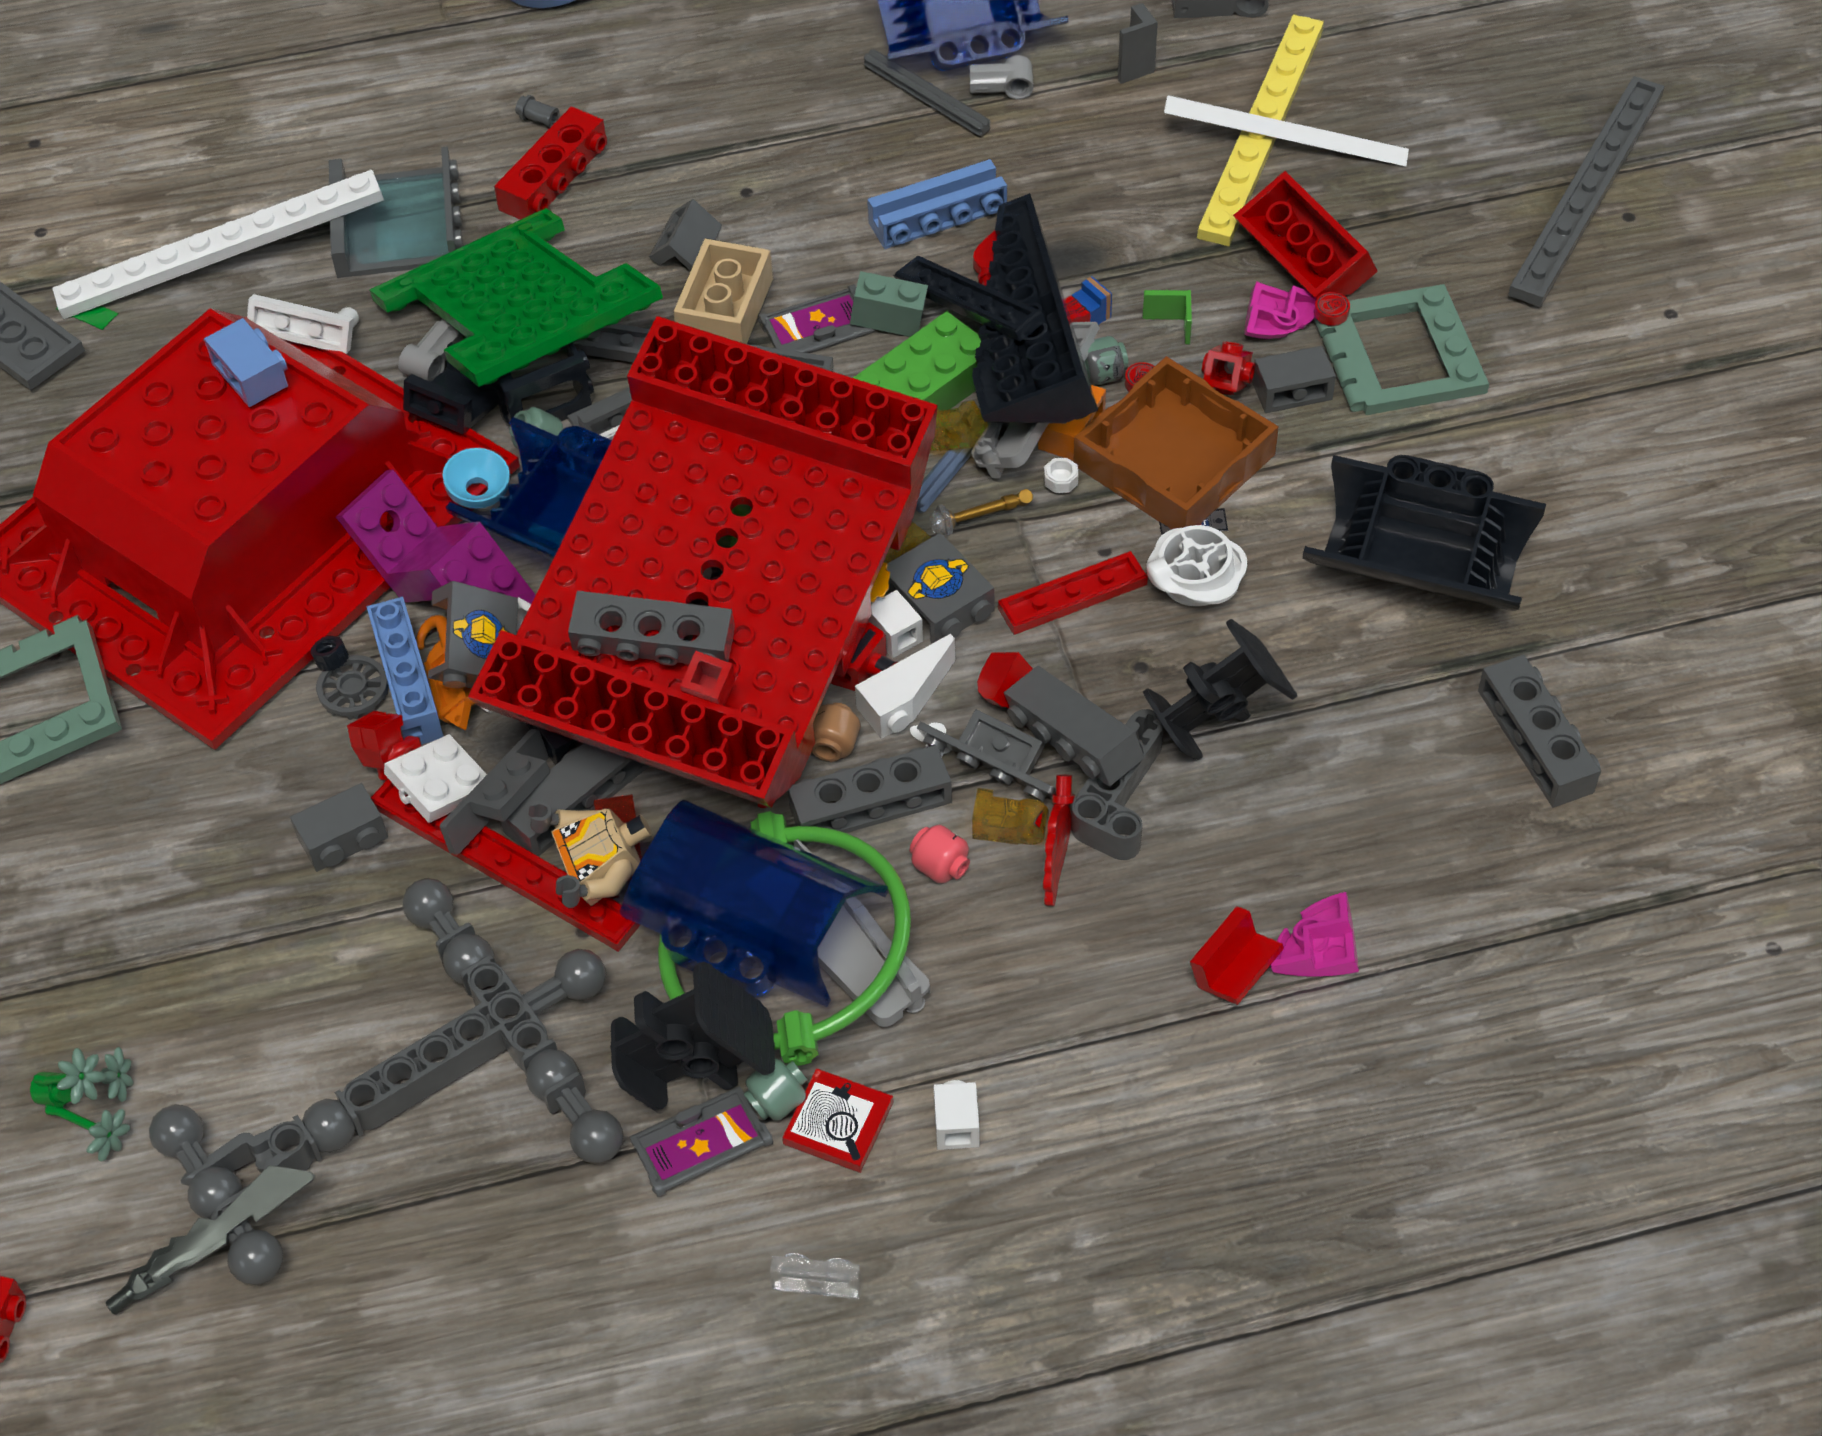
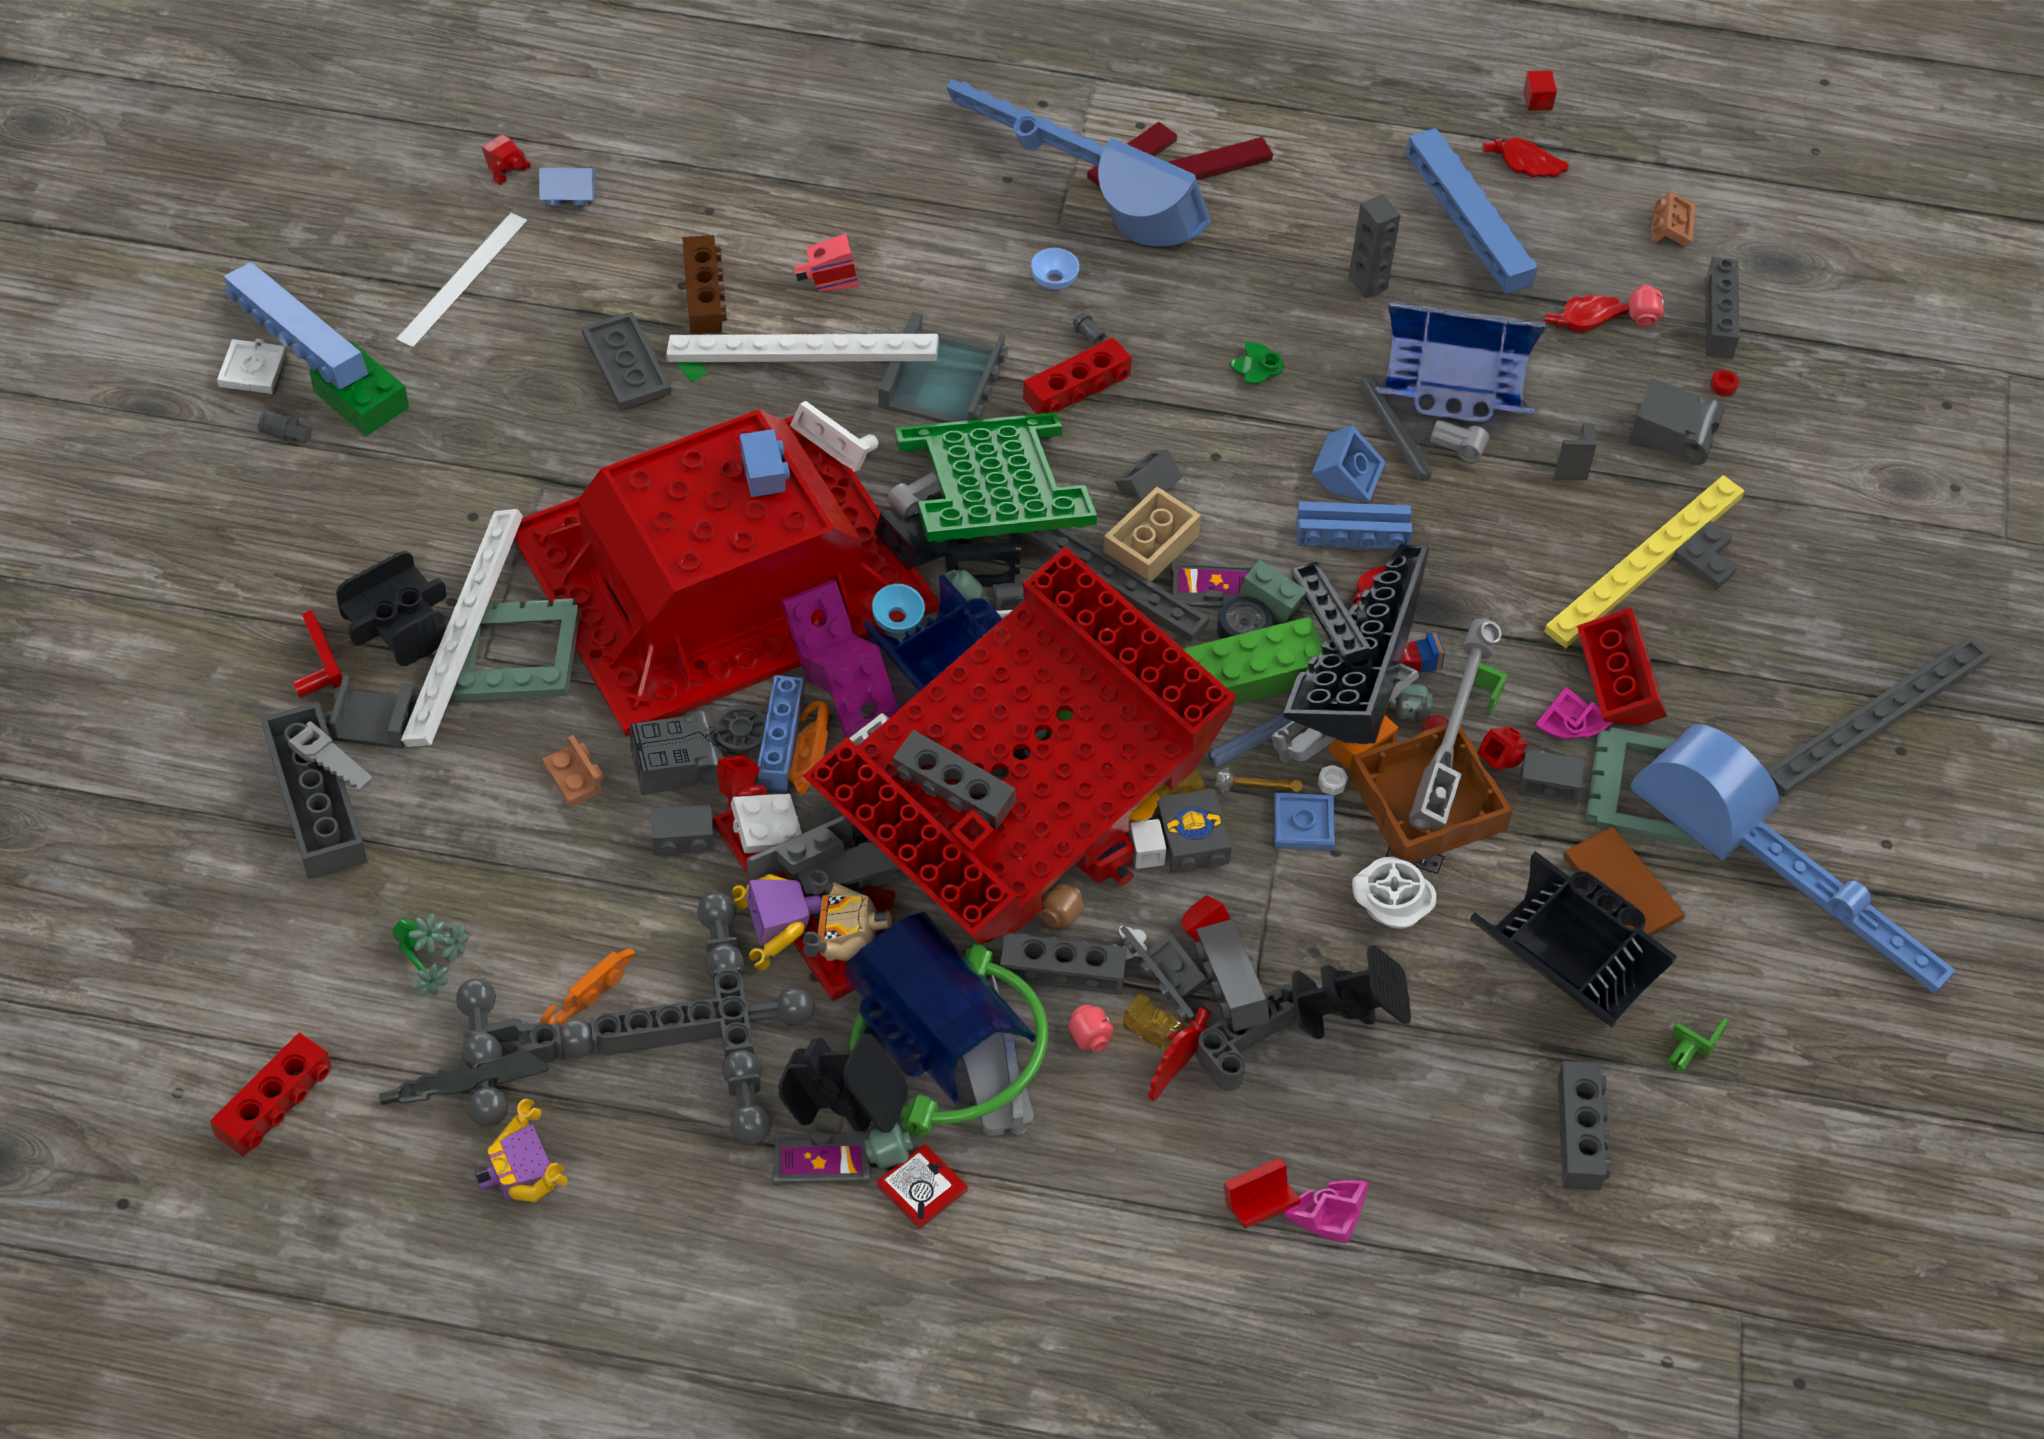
camera: 20 degrees right, 0 degrees up
black axle [311,636,349,671] -> none
dark grey panel [428,581,518,688] -> none
clear plate [770,1253,861,1299] -> none
white slope [855,634,955,739] -> none
clear yellow leg [930,400,988,451] -> none
white brick [934,1080,979,1150] -> none
red tile [998,551,1148,635] -> none
white sticker [1164,95,1409,166] -> none
red tile [1314,292,1350,326] -> none
none -> torso [474,1099,568,1203]
none -> orange plate [540,948,636,1027]
none -> nougat bracket [542,735,603,808]
none -> dark grey piece [630,711,724,795]
none -> reddish brown brick [682,235,727,334]
none -> medium lavender torso [732,874,822,971]
none -> coral torso [794,234,859,291]
none -> light blue piece [1031,248,1079,290]
none -> wheel [1217,596,1273,639]
none -> green plate [1230,342,1284,384]
none -> medium blue tile [1273,792,1335,850]
none -> medium blue slope [1312,425,1386,503]
none -> light grey bar [1408,619,1502,832]
none -> dark orange tile [1563,826,1685,936]
none -> medium blue plate [1630,724,1956,994]
none -> bright green bracket [1667,1018,1729,1073]
none -> dark grey plate [1673,521,1736,590]

